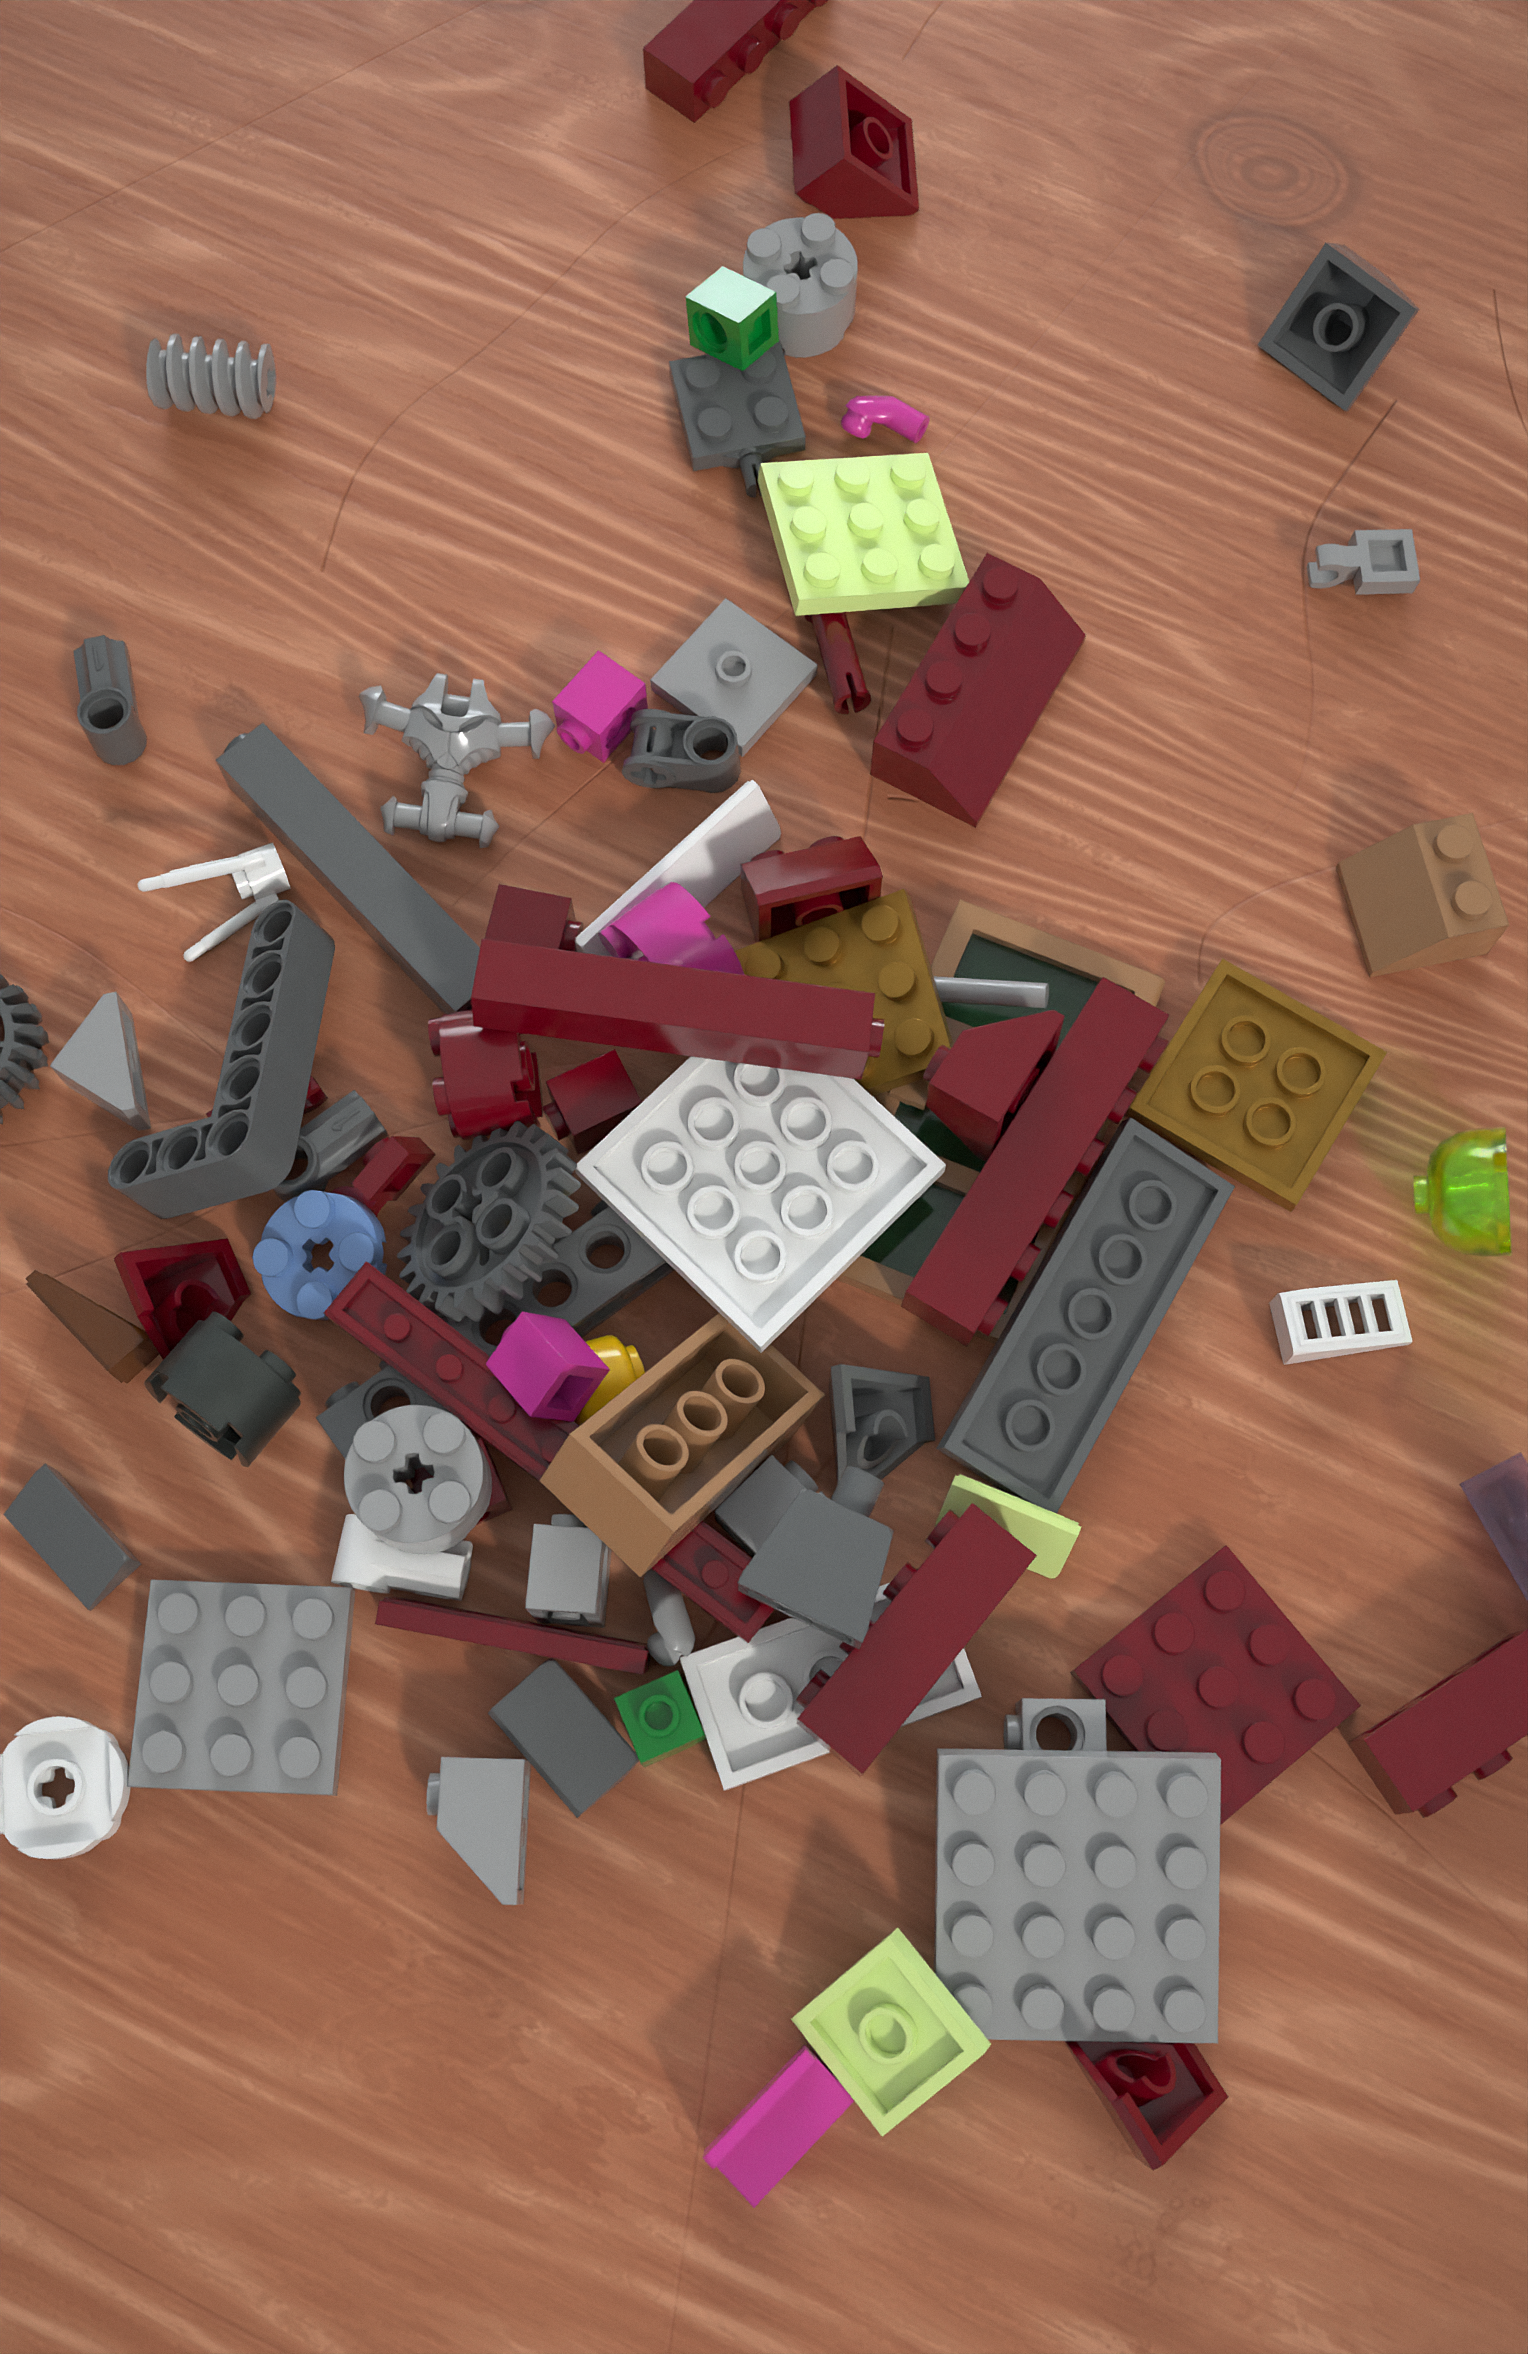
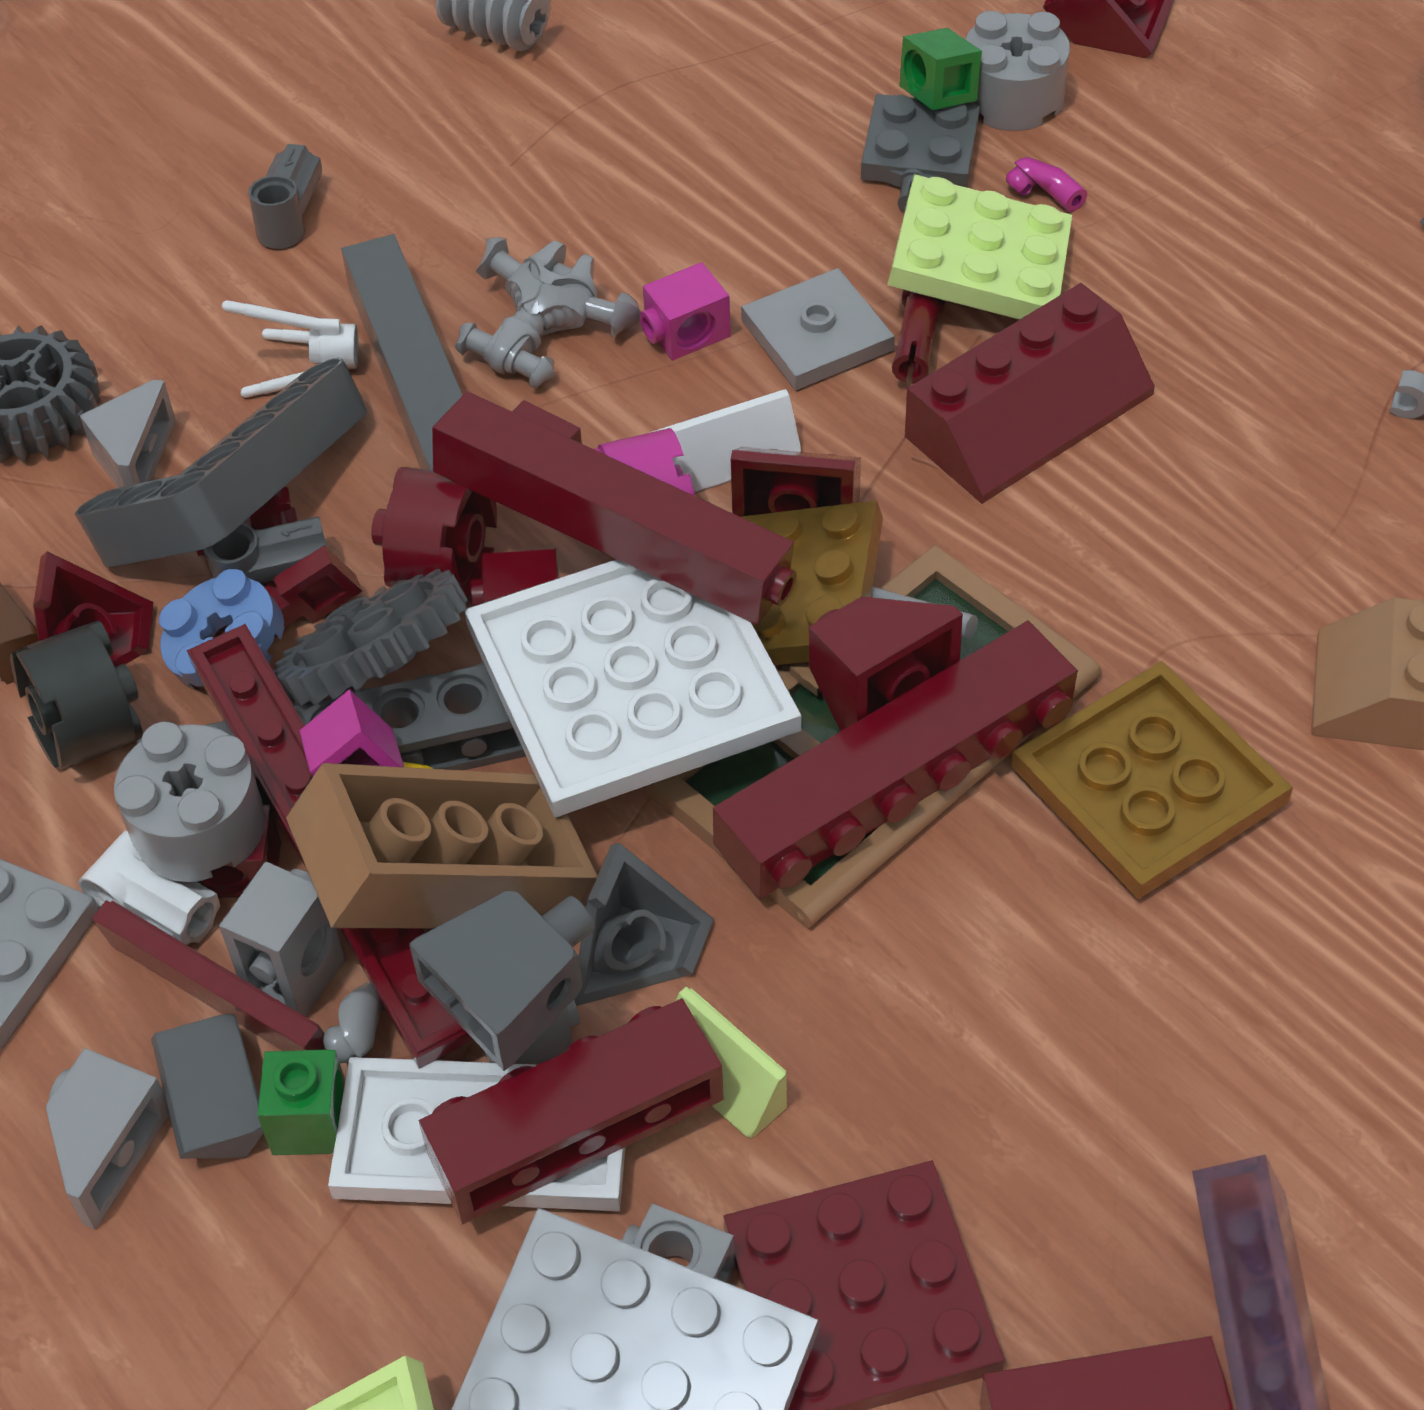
camera: 25 degrees right, 20 degrees down
dark grey piece [622,709,741,793] -> none
dark grey plate [936,1117,1235,1514] -> none
white slope [1269,1280,1413,1365] -> none
clear neon green cylinder [1414,1127,1512,1257] -> none

